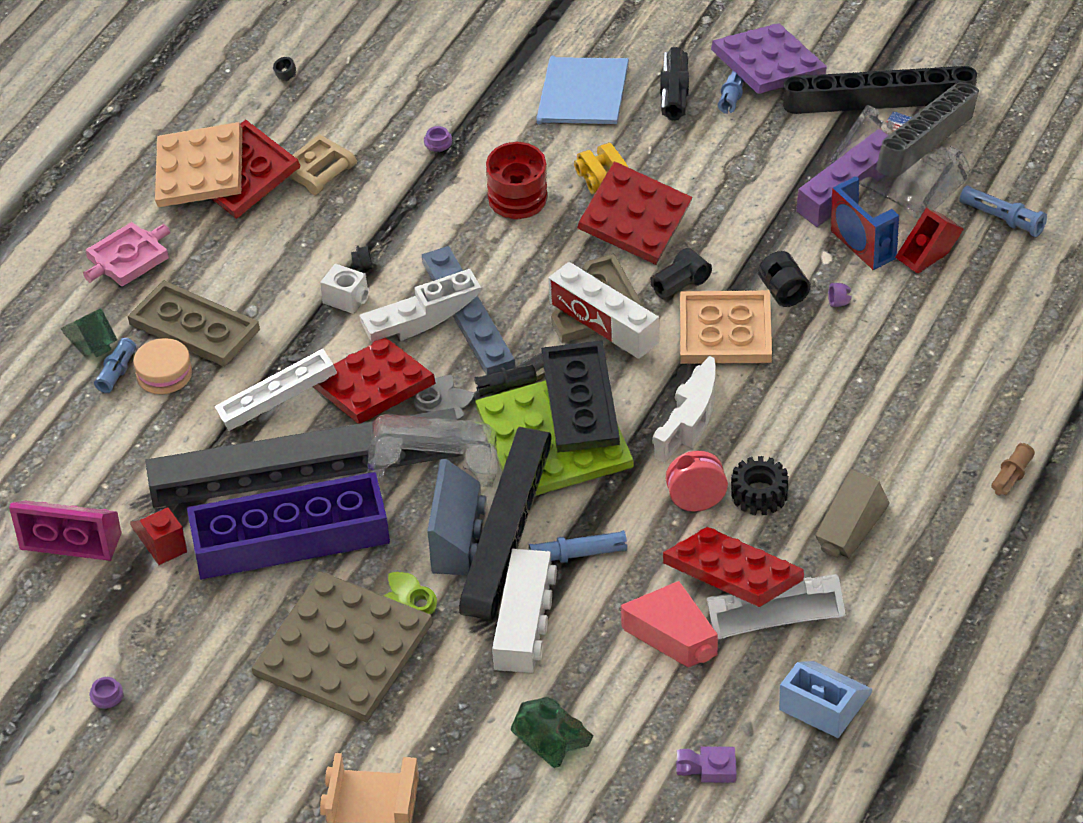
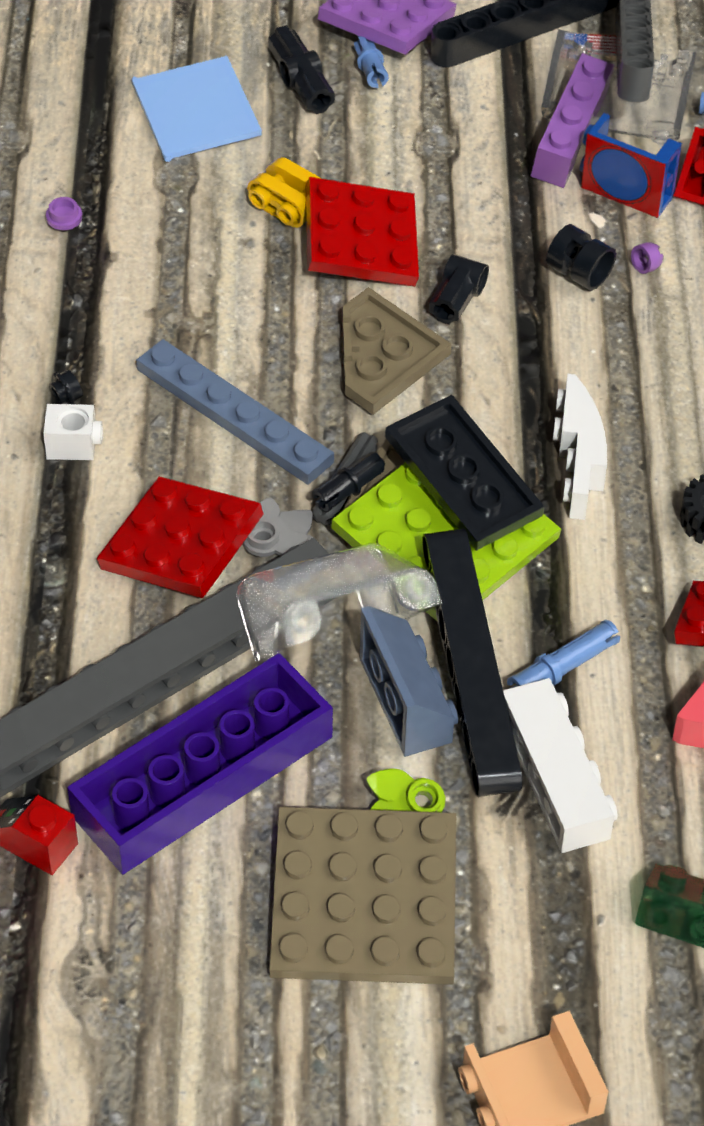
camera: 30 degrees left, 5 degrees up
medium lavender plate [89,677,123,709] -> none
white plate [215,349,337,431] -> none
white slope [360,269,481,342] -> none
red wheel [486,141,548,219] -> none
white brick [548,262,659,359] -> none
coral head [665,451,728,512] -> none
light nougat plate [680,290,772,364] -> none

